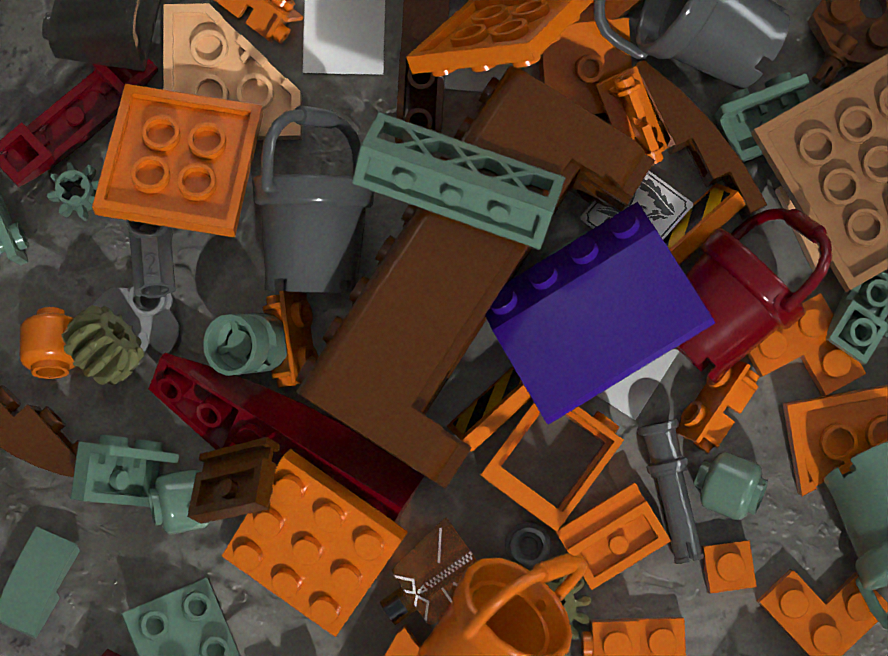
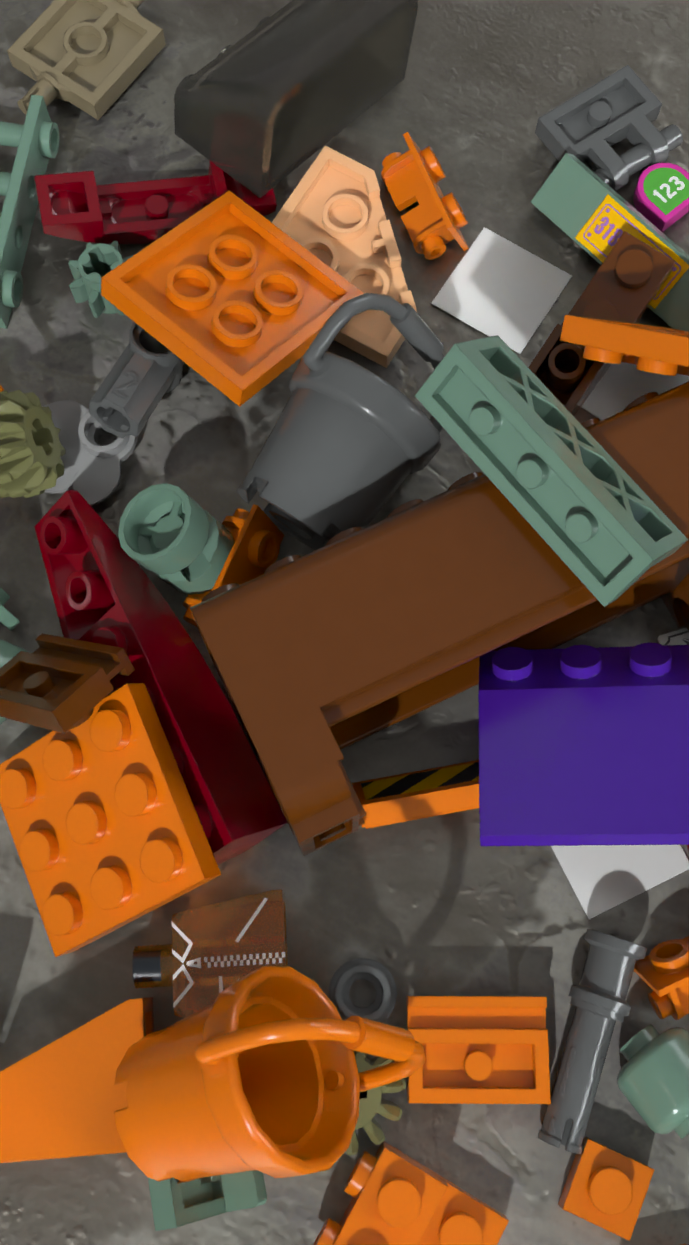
camera: 30 degrees right, 10 degrees down
orange window [480,402,624,532] -> none

